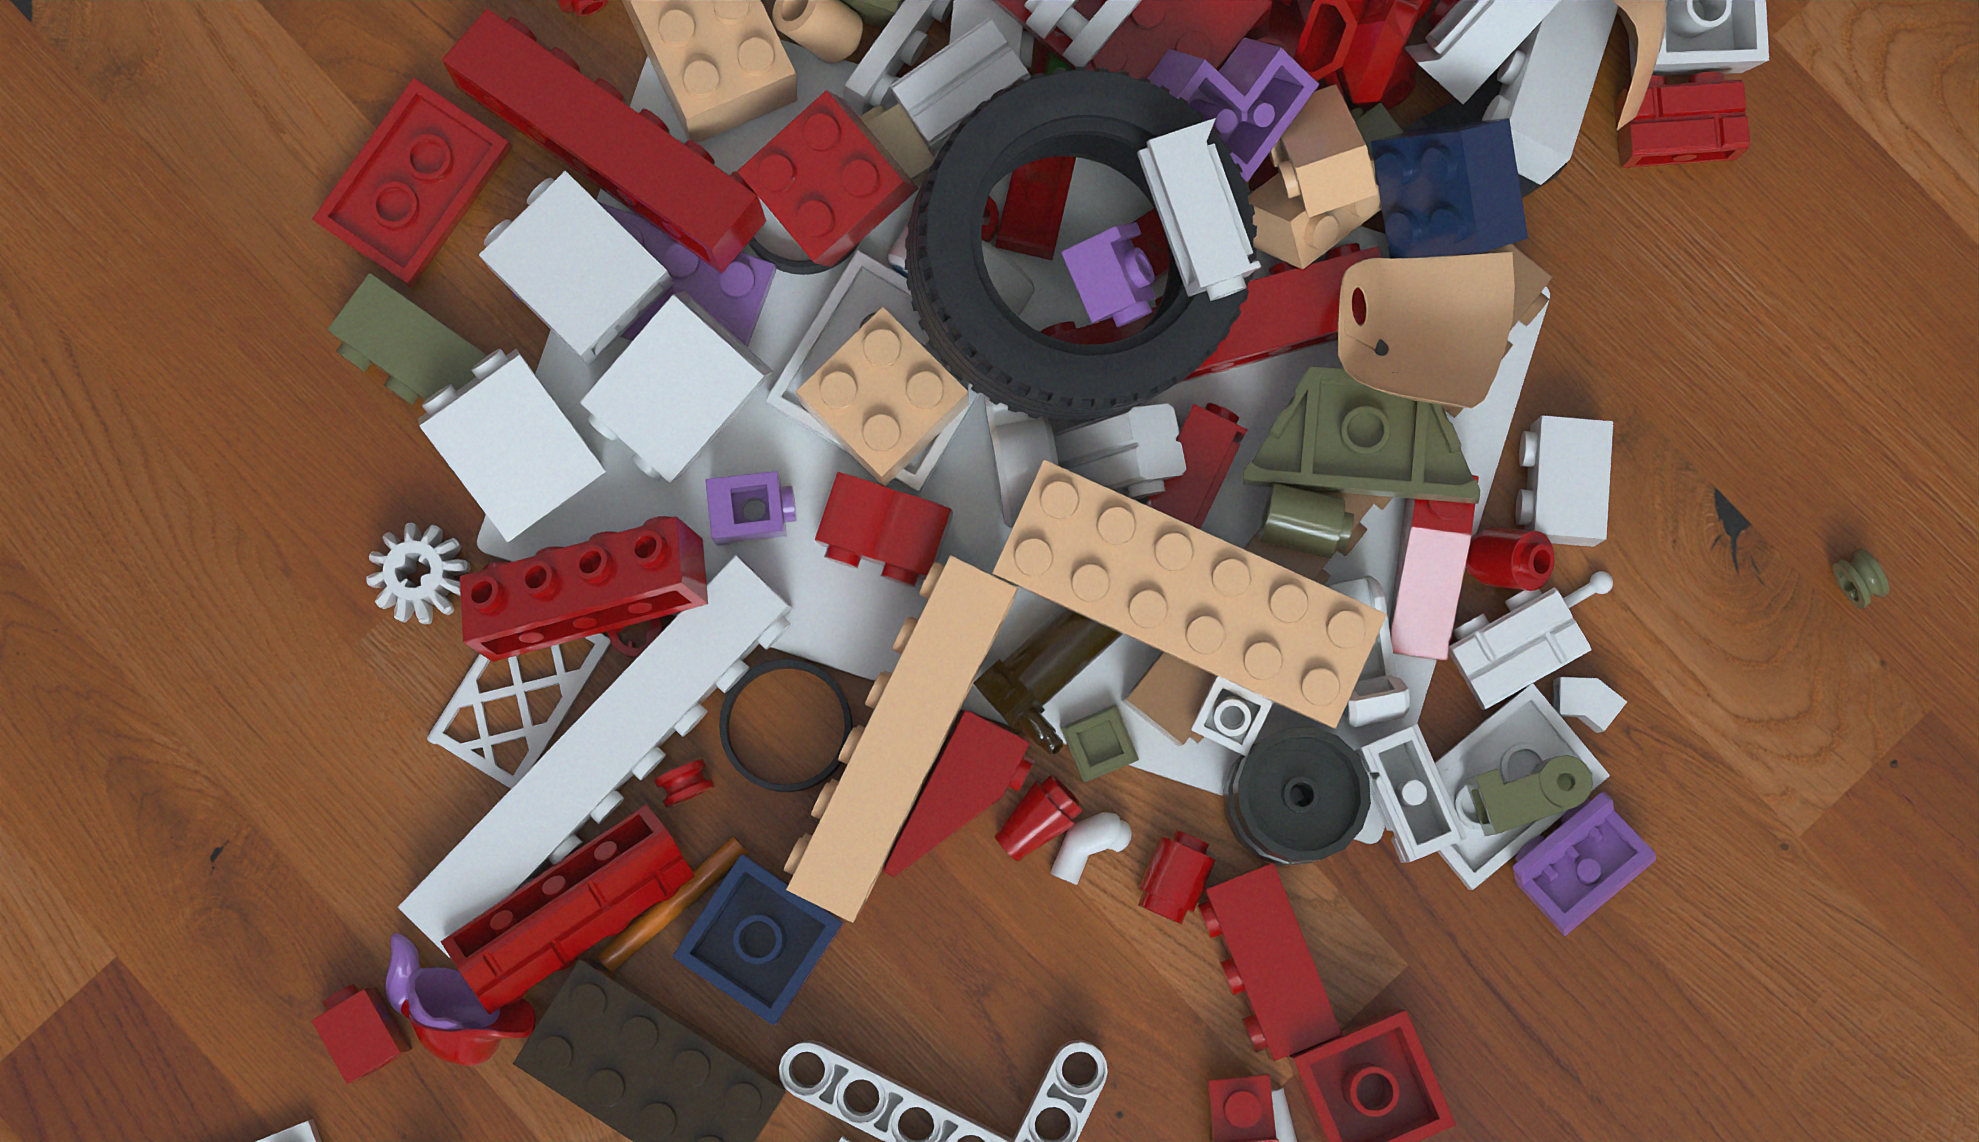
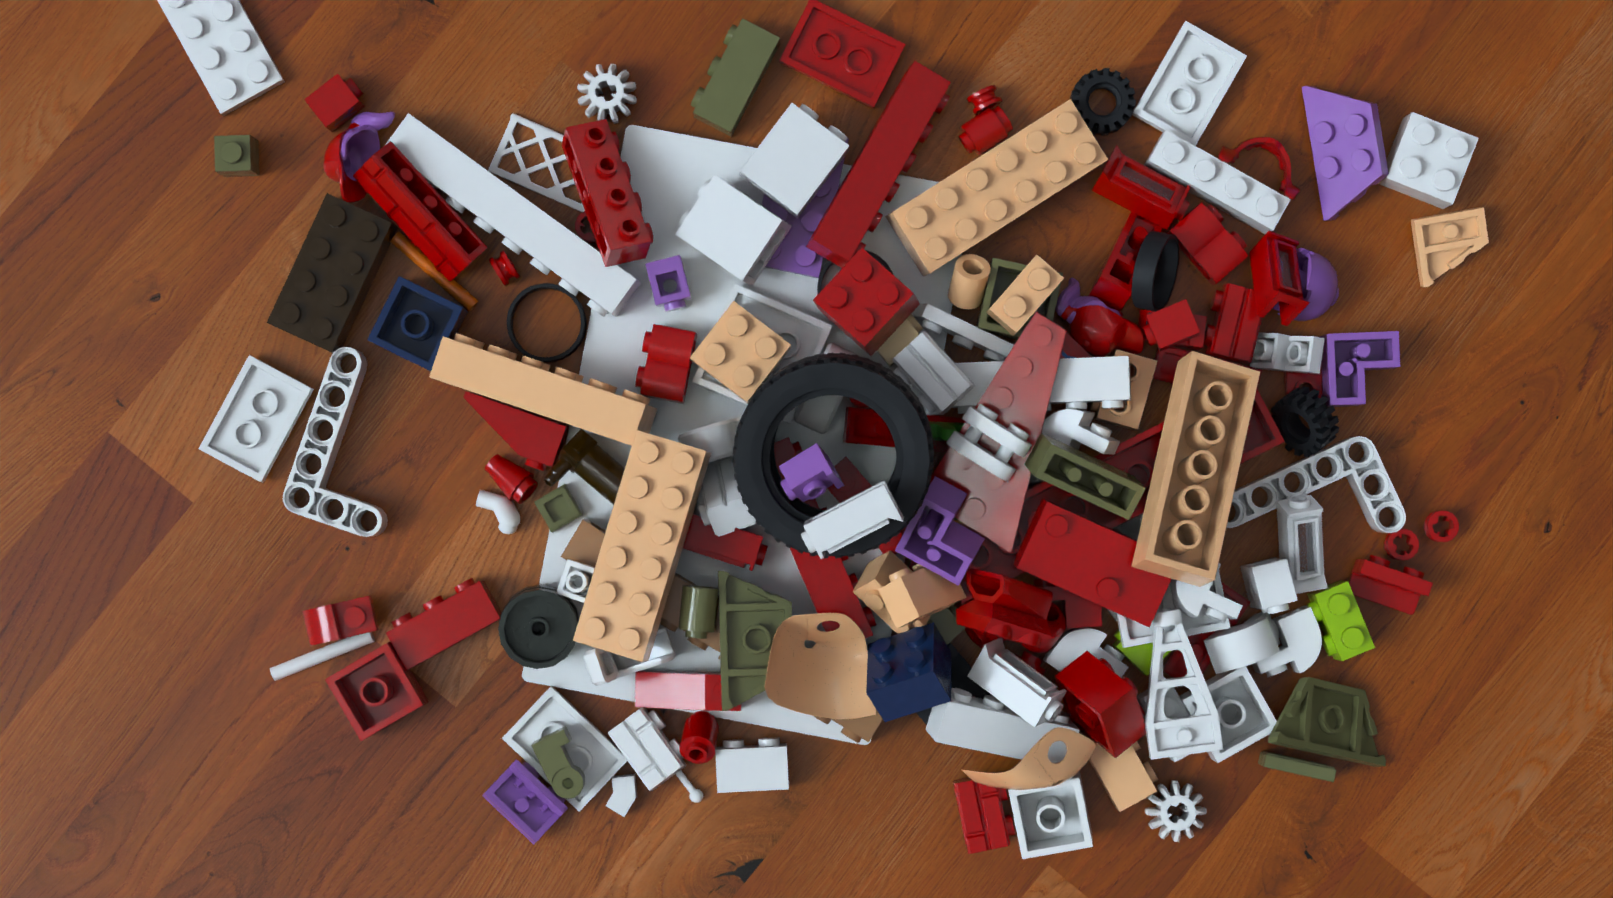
camera: 85 degrees right, 5 degrees up
white brick [418,349,606,542] -> none
red brick [1138,830,1216,925] -> none
white brick [1354,724,1467,863] -> none

